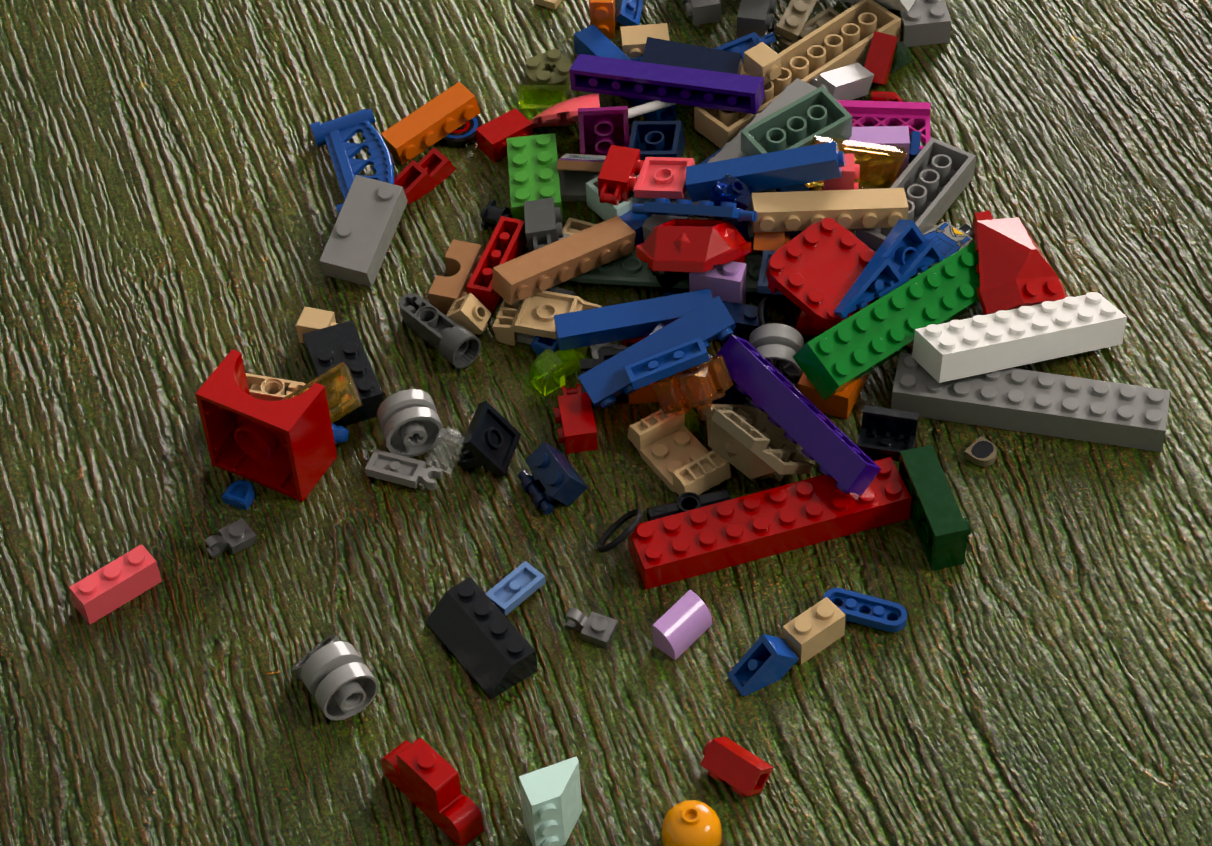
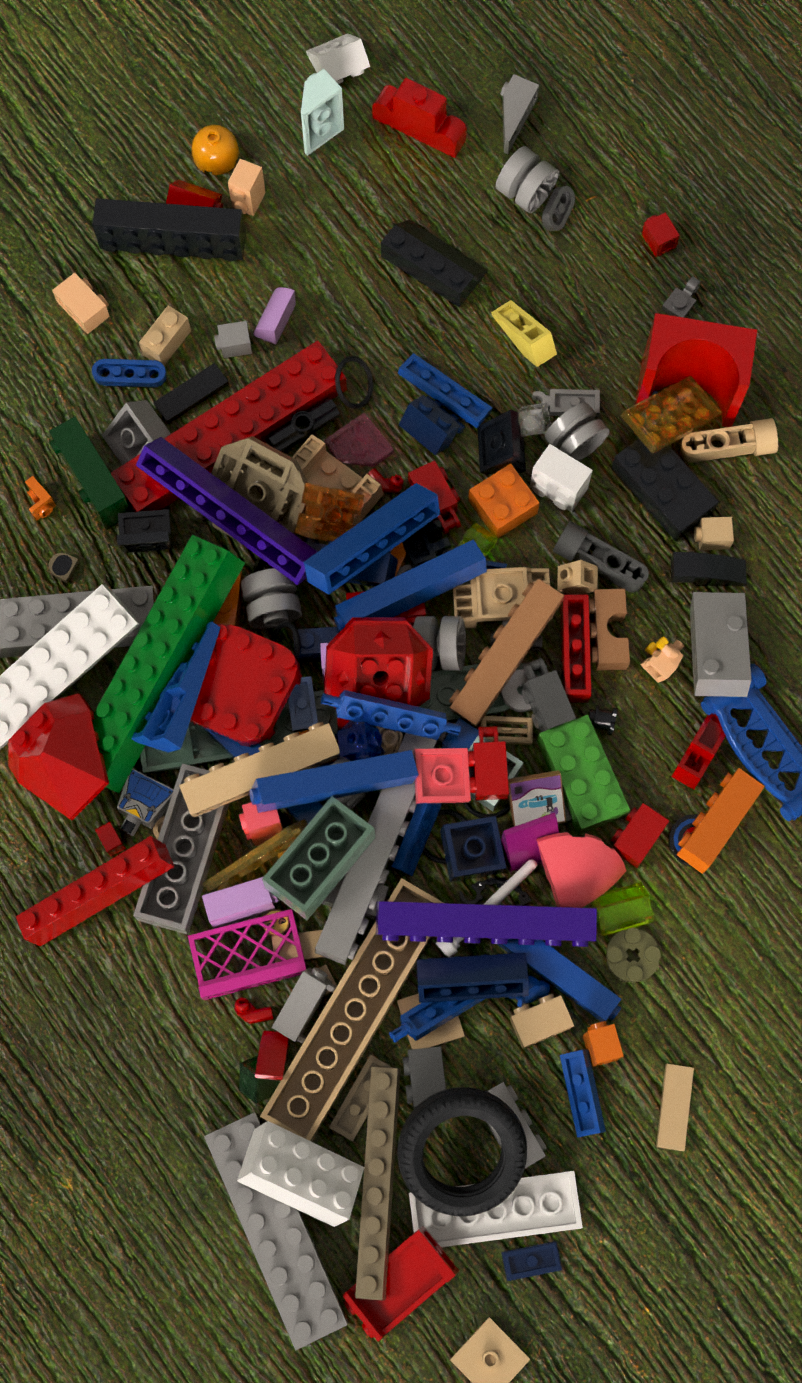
camera: 160 degrees right, 25 degrees up
coral brick [69,544,162,625] -> none
medium blue plate [485,561,546,616] -> none
flat silver plate [565,608,618,649] -> none
blue plate [624,337,710,390] -> none
blue slope [727,634,799,696] -> none
tan brick [744,42,781,85] -> none
blue tile [908,131,921,163] -> none
none -> red brick [16,836,175,947]
none -> orange bracket [25,476,56,521]
none -> light nougat brick [52,273,110,334]
none -> black brick [92,198,246,261]
none -> light grey slope [102,400,171,465]
none -> black tile [153,363,229,424]
none -> light grey brick [214,321,252,358]
none -> light nougat brick [228,159,266,216]
none -> clear pink plate [324,413,394,467]
none -> red arm [367,468,404,493]
none -> blue plate [398,353,493,428]
none -> light grey wheel [413,616,466,671]
none -> orange brick [468,464,540,540]
none -> light yellow slope [491,300,557,367]
none -> light grey slope [501,74,539,154]
none -> white brick [530,444,593,512]
none -> light nougat piece [640,637,684,683]
none -> red brick [641,212,680,257]
none -> black slope [670,552,747,586]

